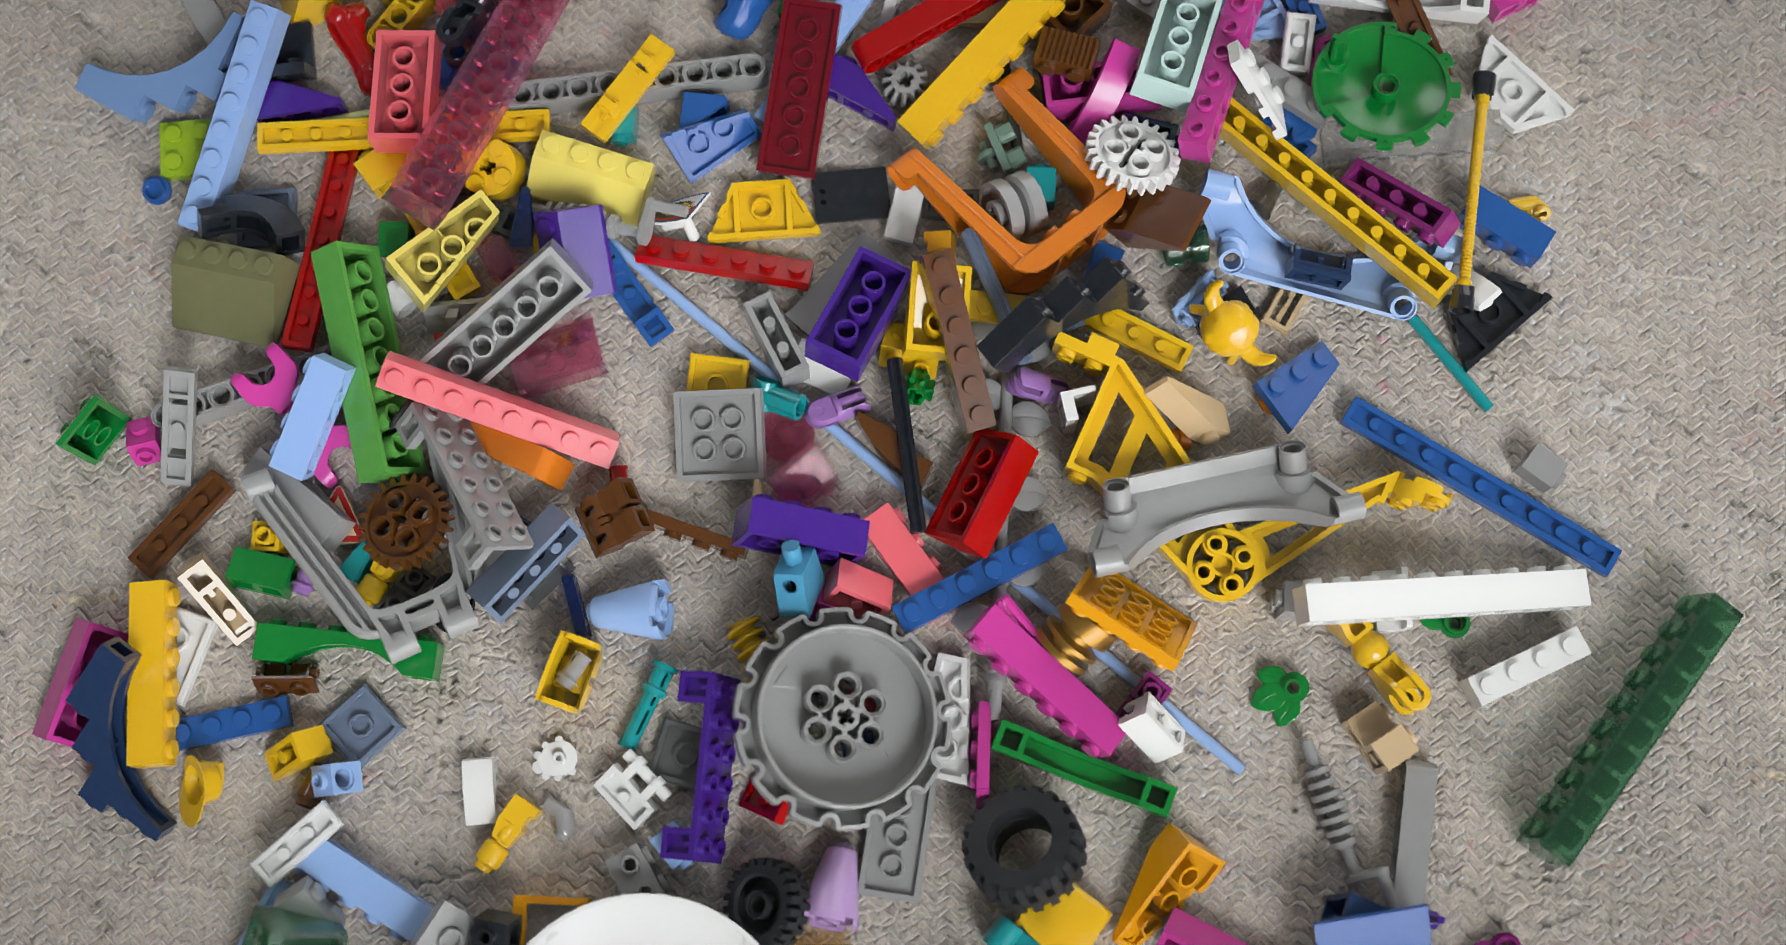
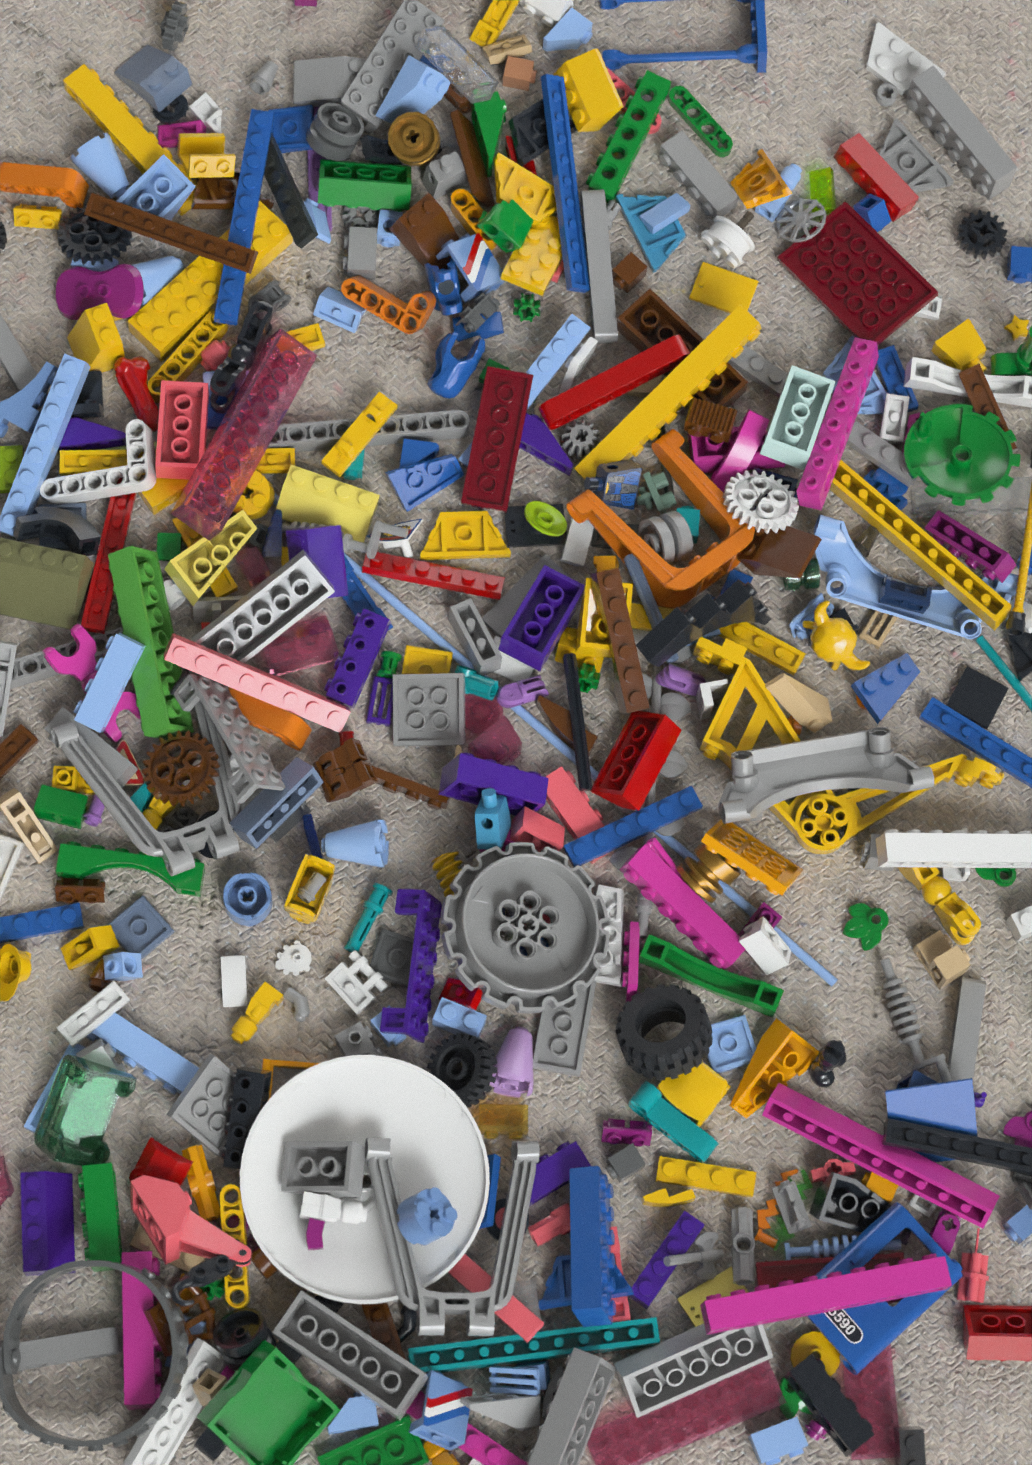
camera: 10 degrees left, 5 degrees down
white wing [1227,40,1287,140] -> none
none -> white beam [40,419,156,504]
none -> medium blue brick [223,872,272,927]
none -> dark purple brick [324,608,391,709]
none -> dark purple tile [366,676,393,727]
none -> green bush [377,651,402,679]
none -> light blue brick [432,997,487,1038]
none -> lime dish [524,501,567,536]
none -> torso [584,460,642,510]
none -> light blue tile [707,1015,756,1074]
none -> black piece [810,1040,847,1088]
none -> black tile [946,666,1009,730]

